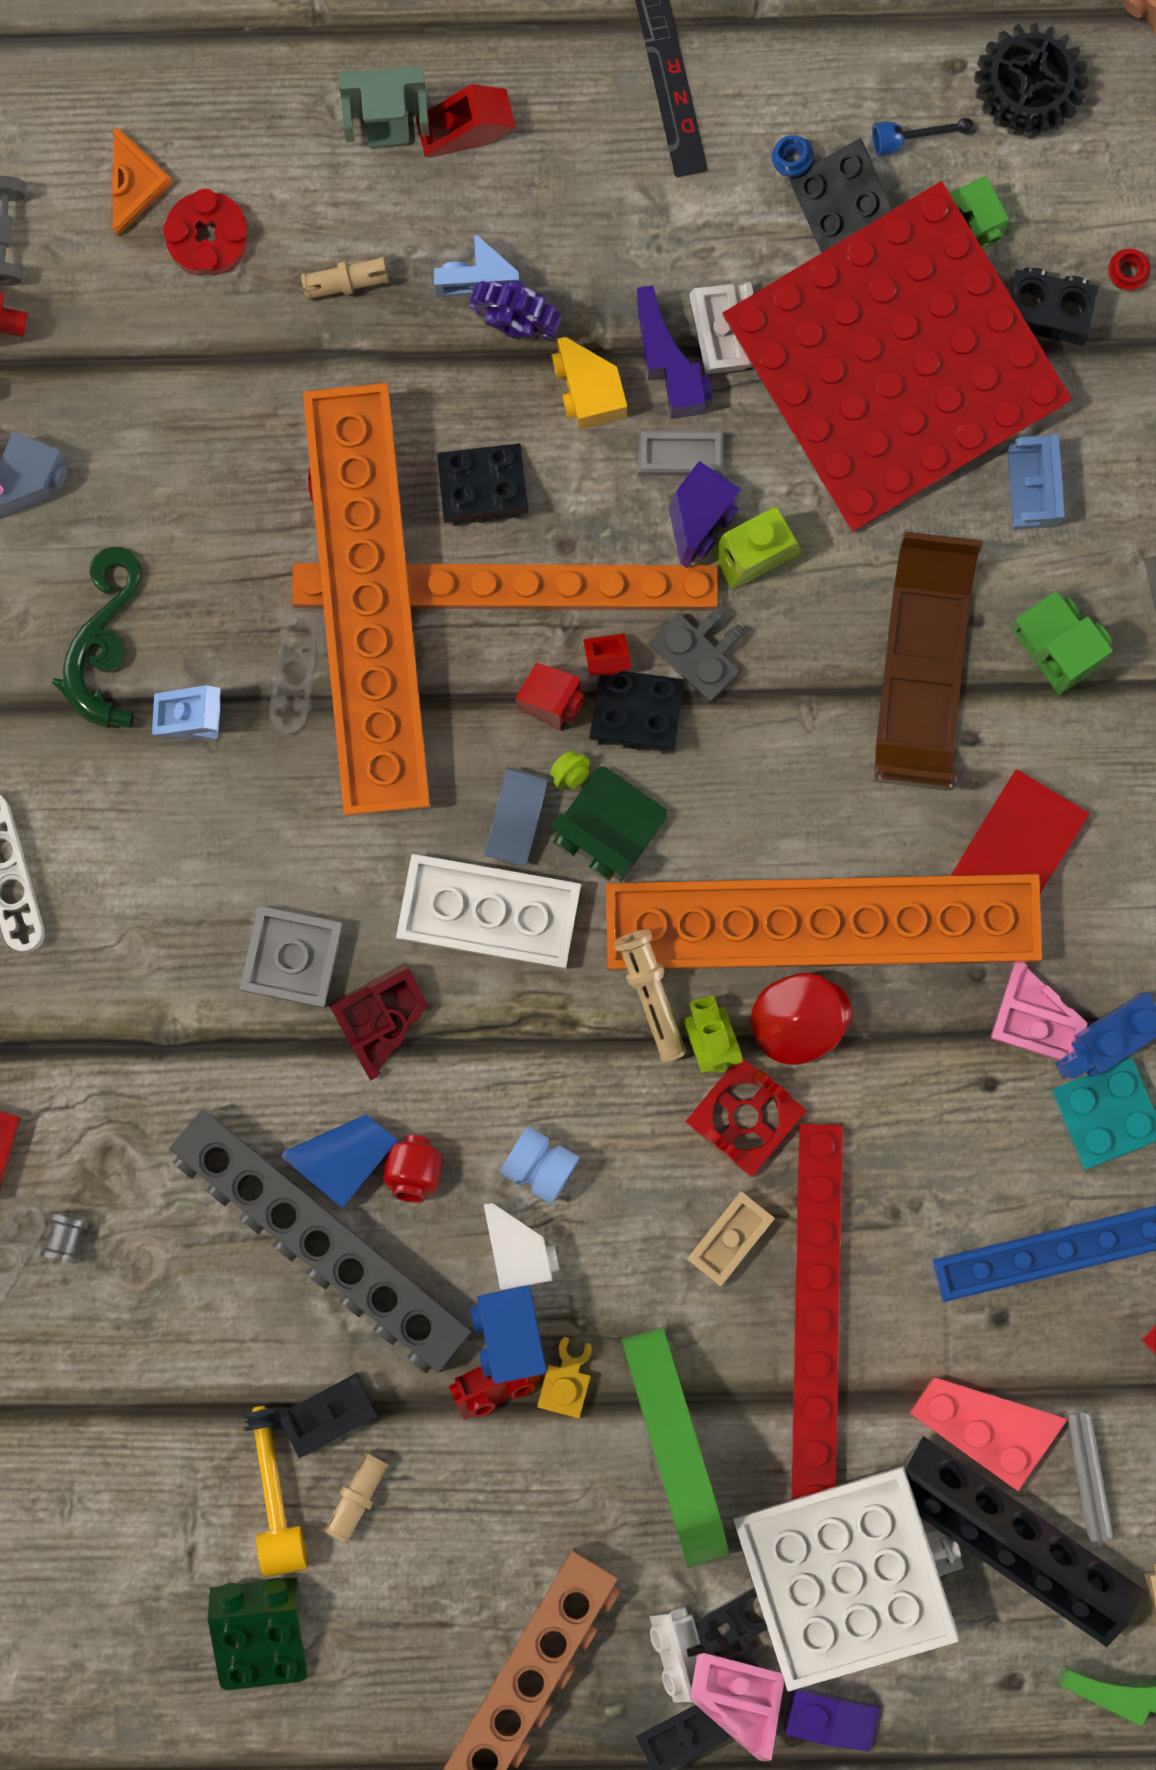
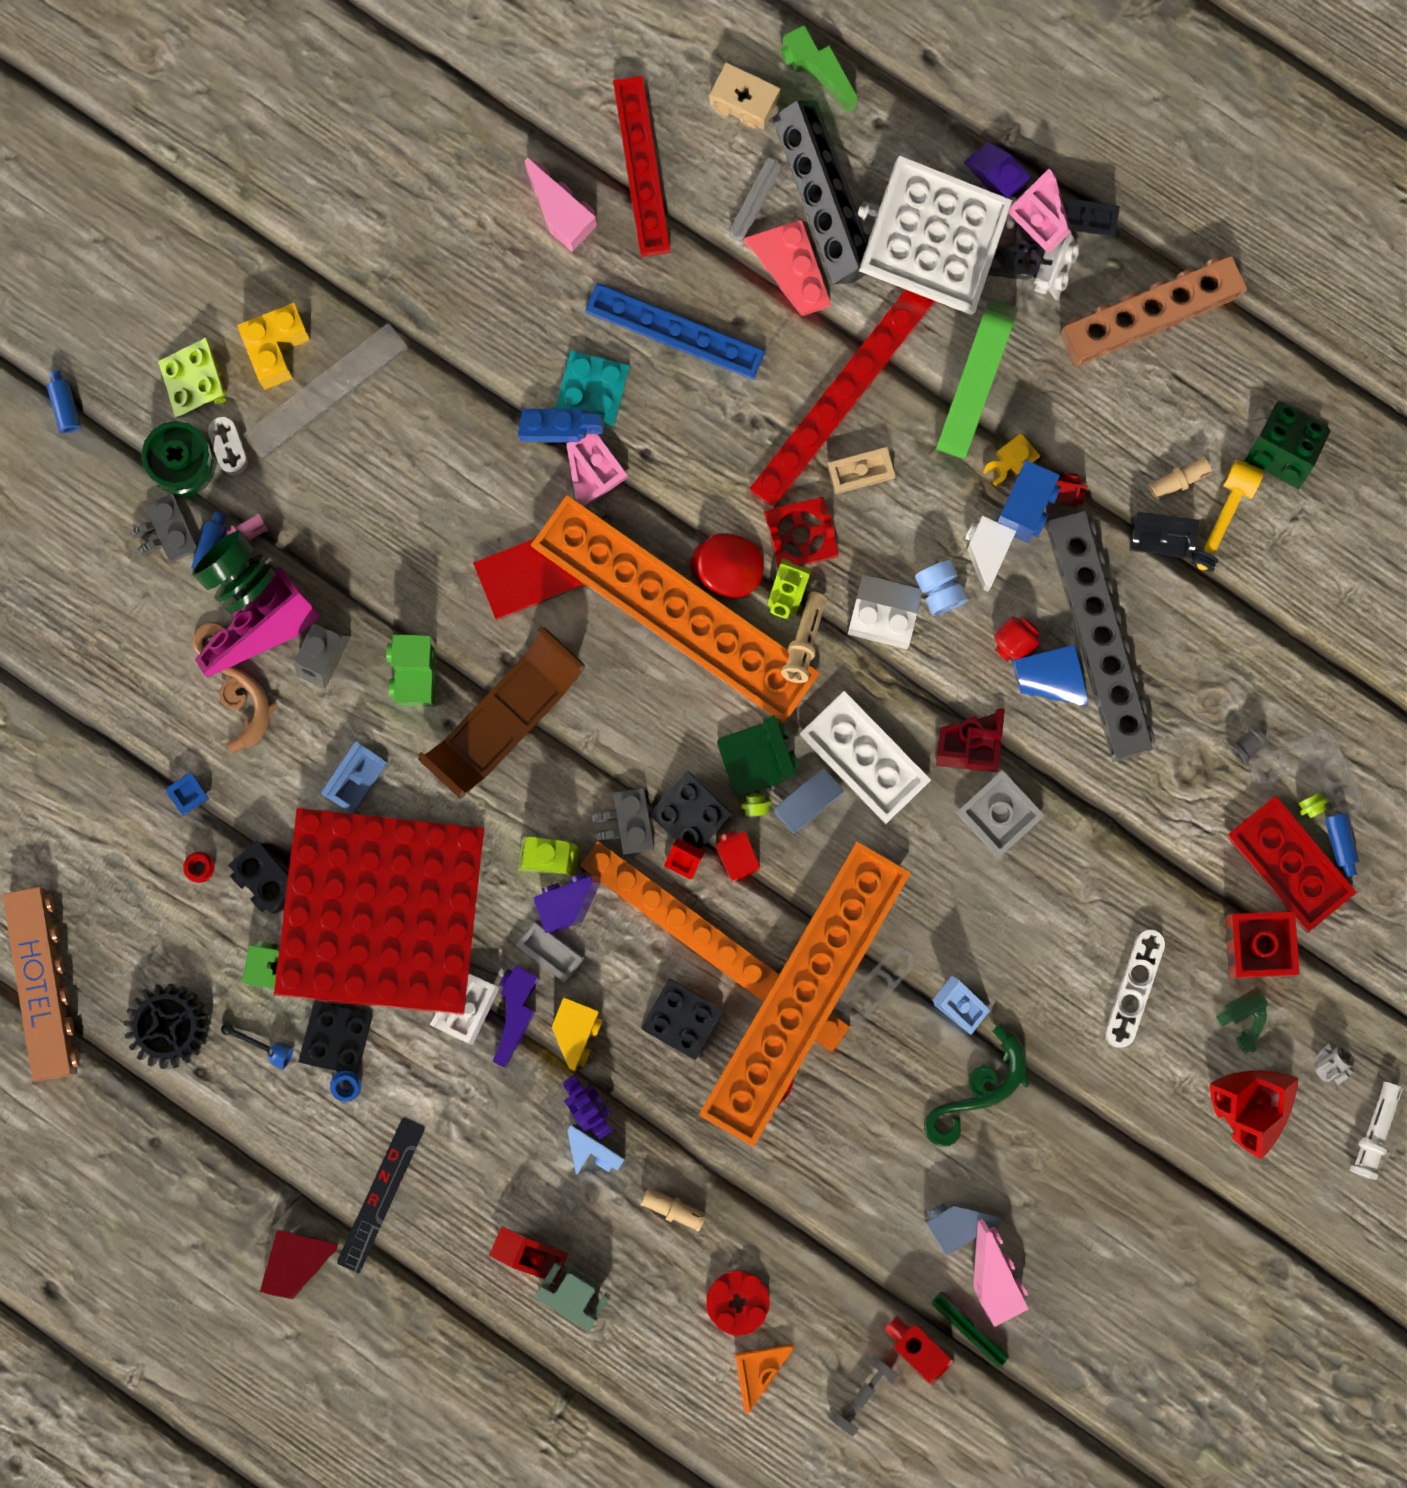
camera: 145 degrees left, 0 degrees up
none -> white slope [848,575,922,649]

